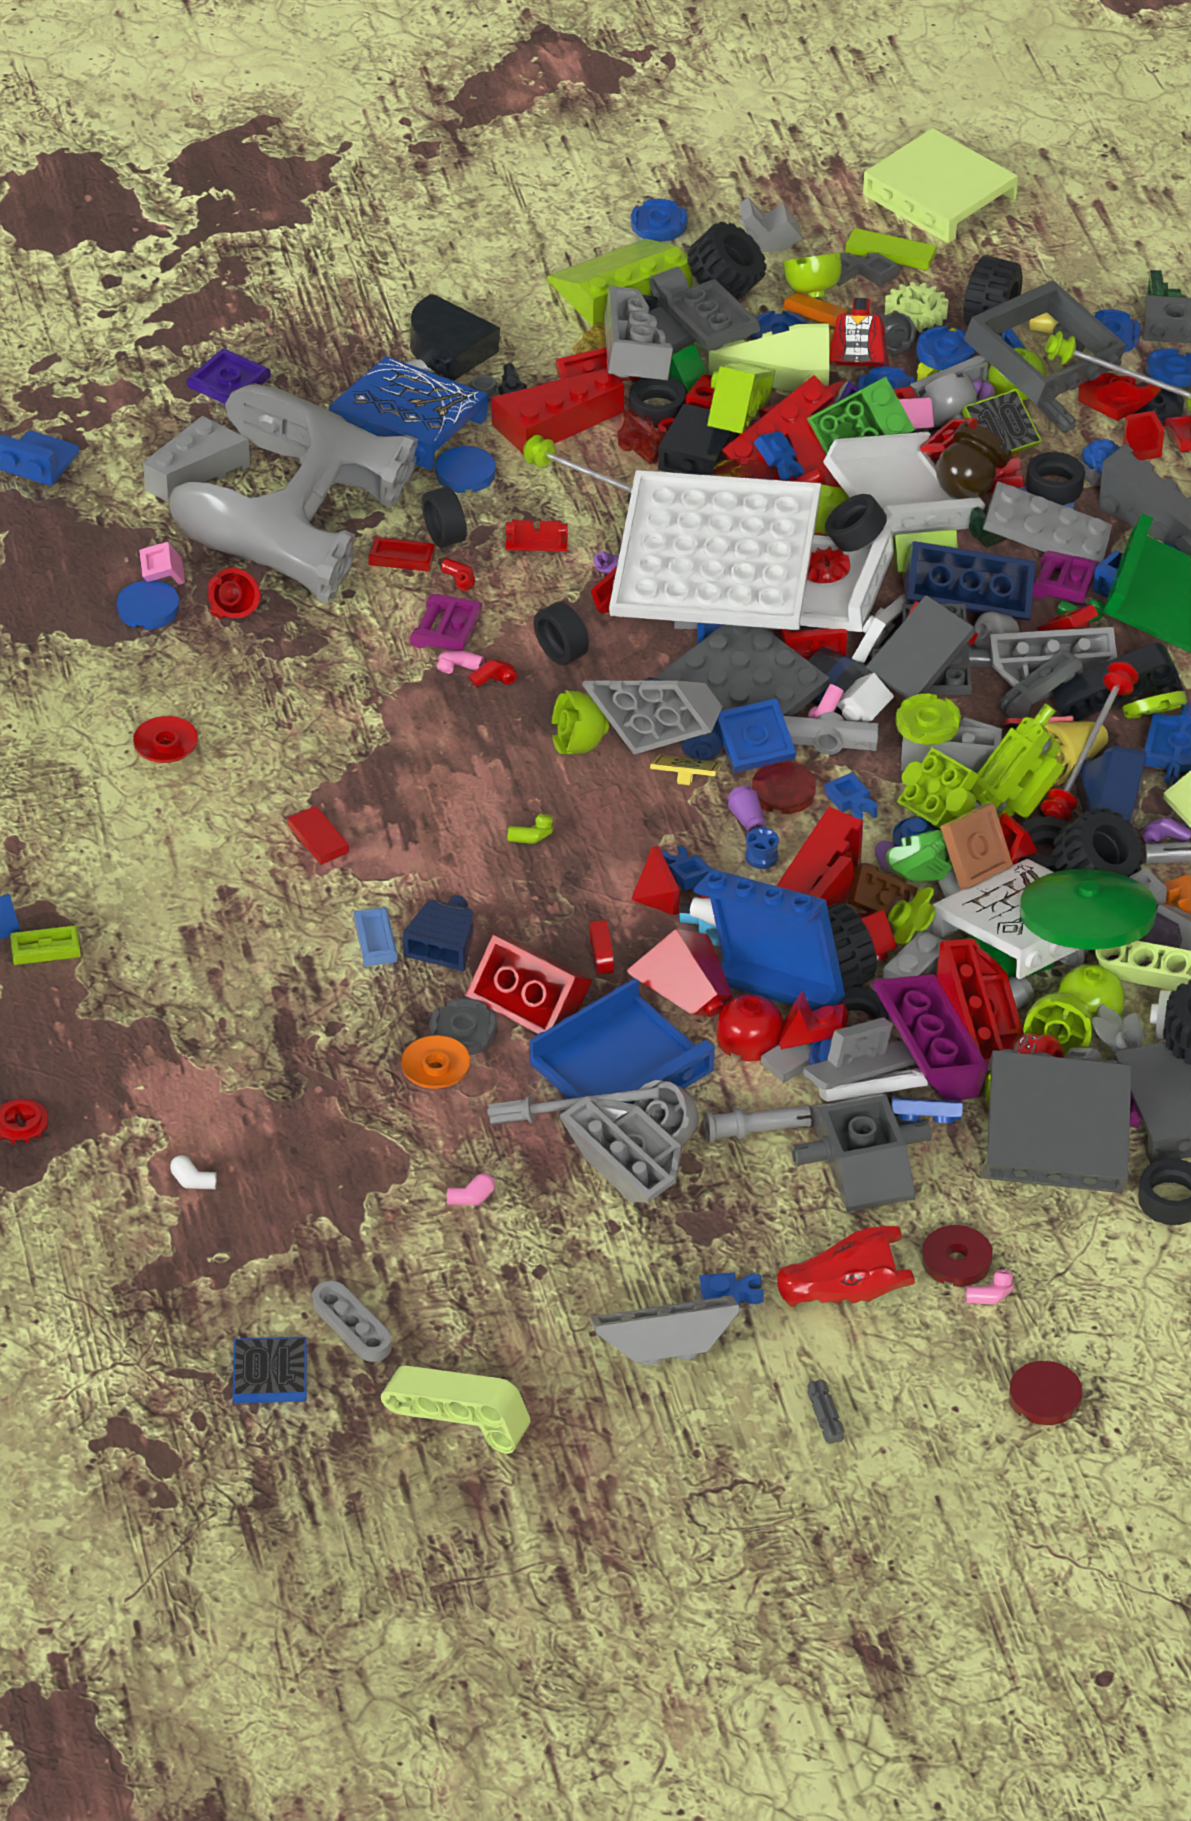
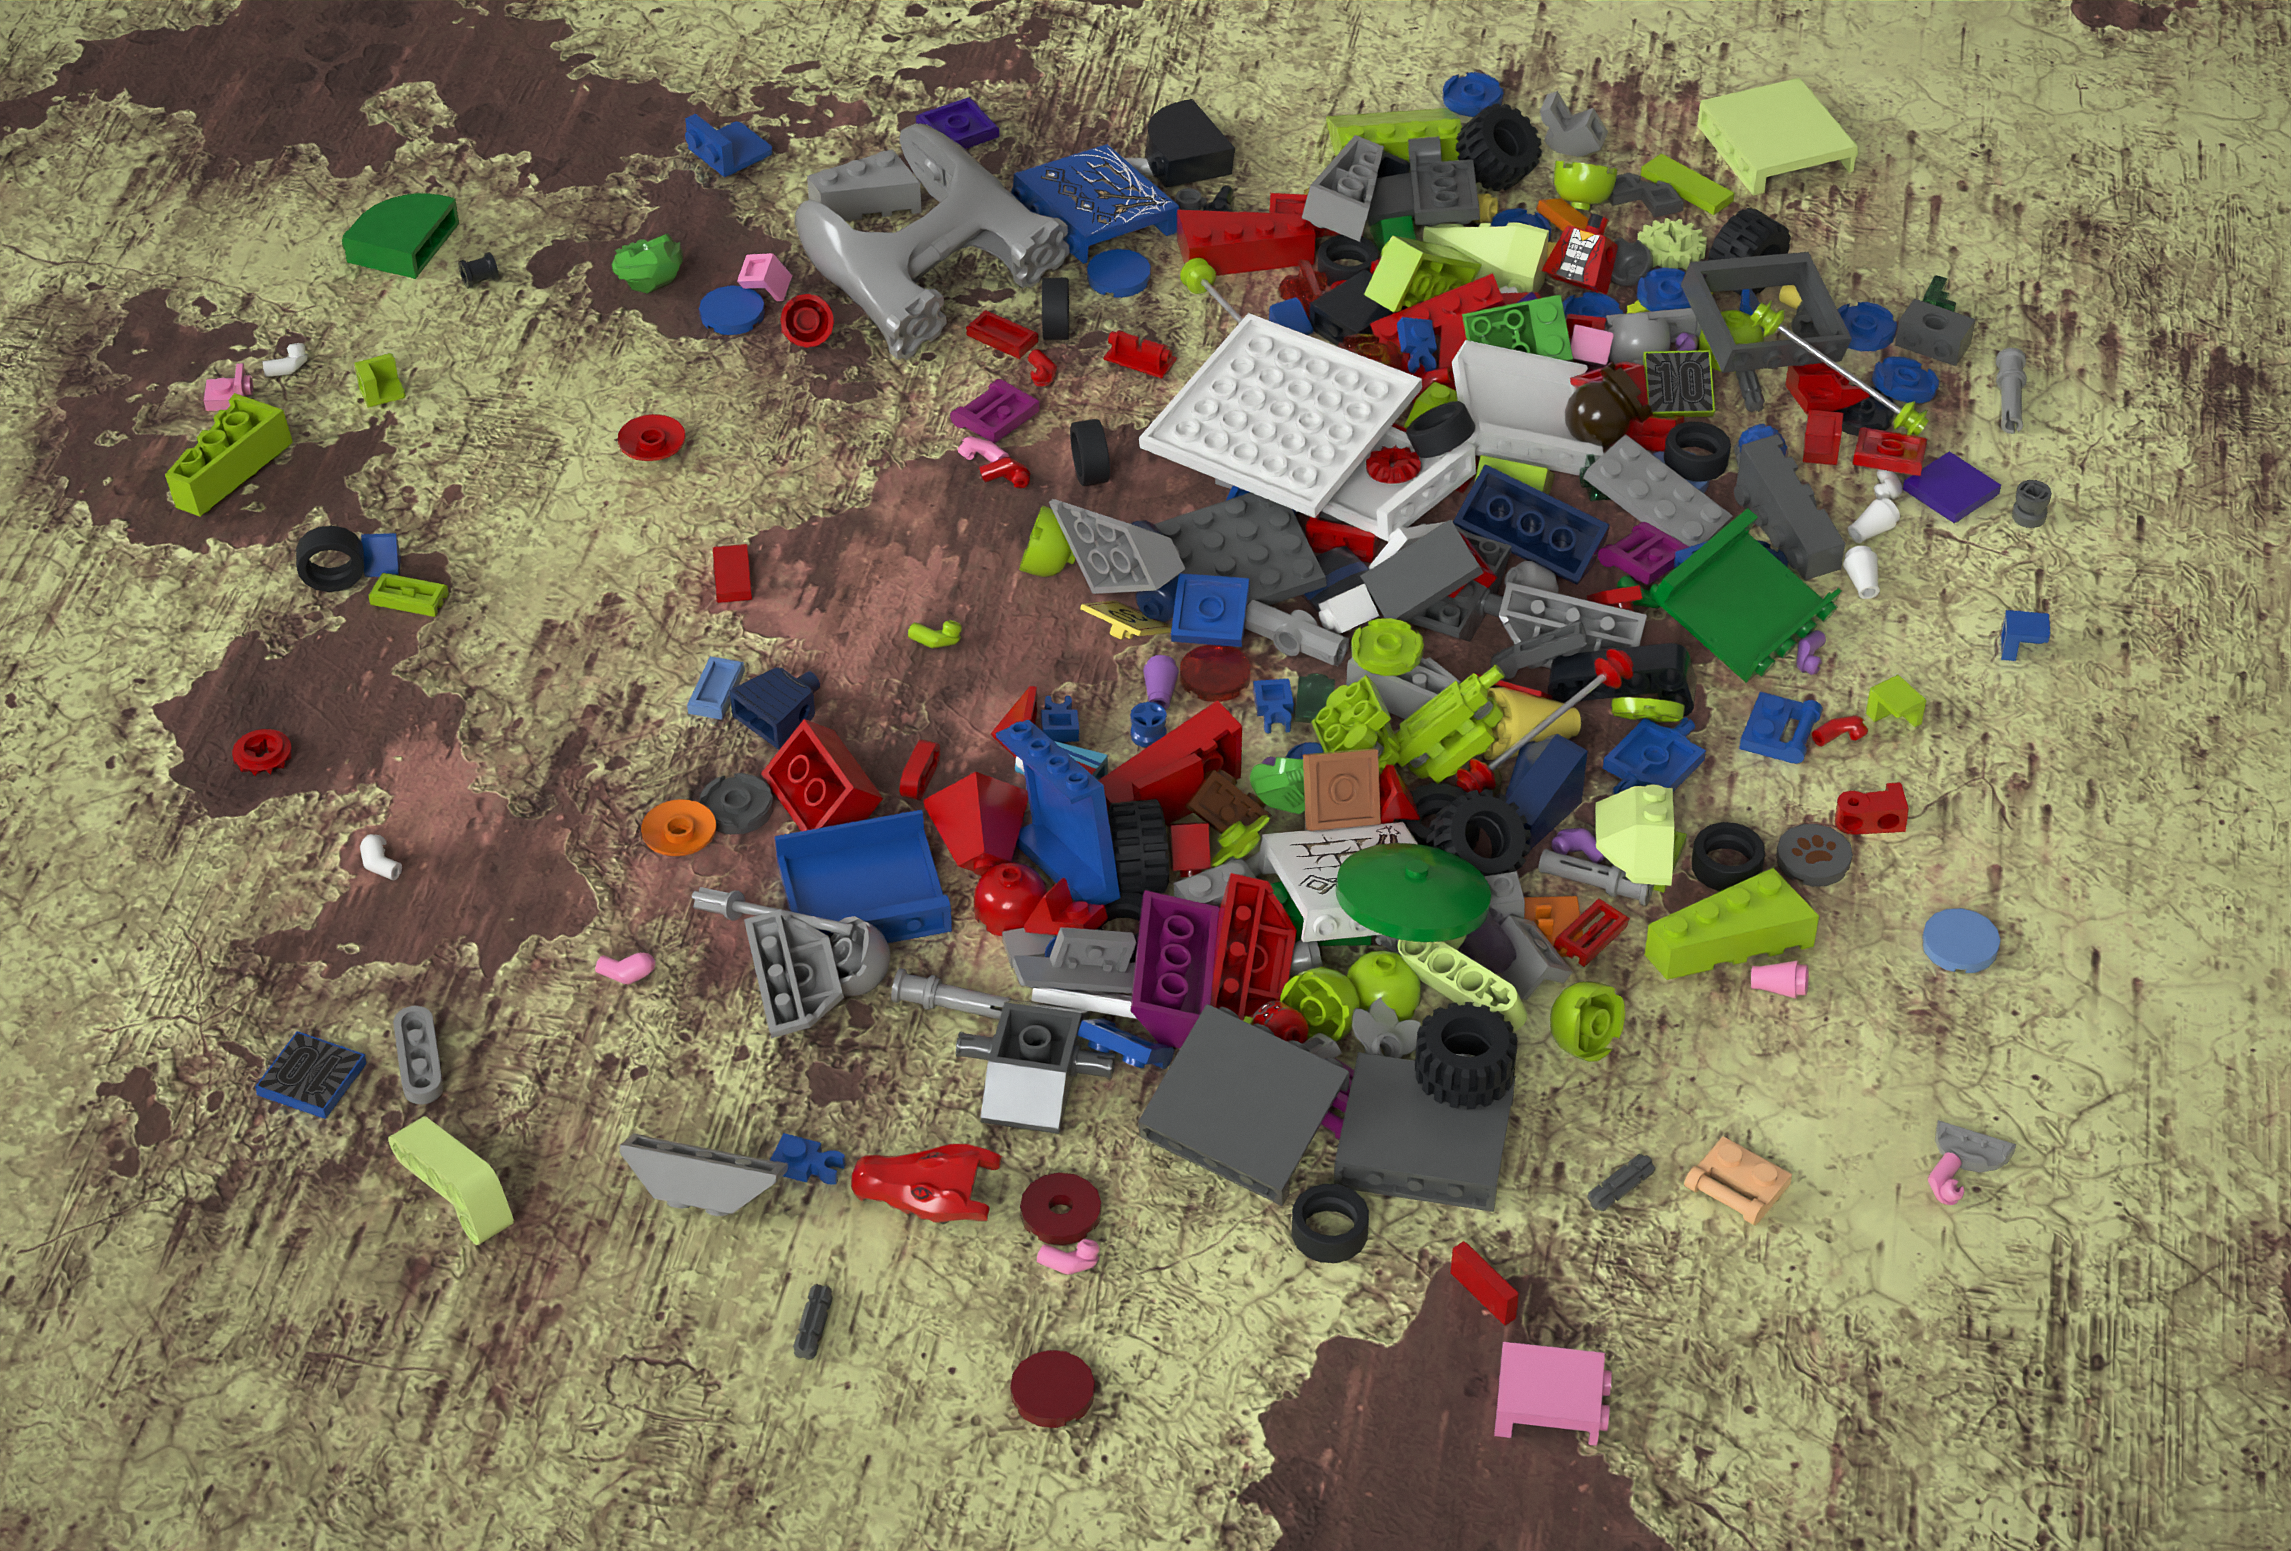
camera: 25 degrees right, 0 degrees up
bright pink arm [808,684,844,719] -> none
none -> bright green helmet [612,233,683,293]
none -> blue slope [1269,297,1313,335]
none -> clear green bracket [1295,673,1335,723]

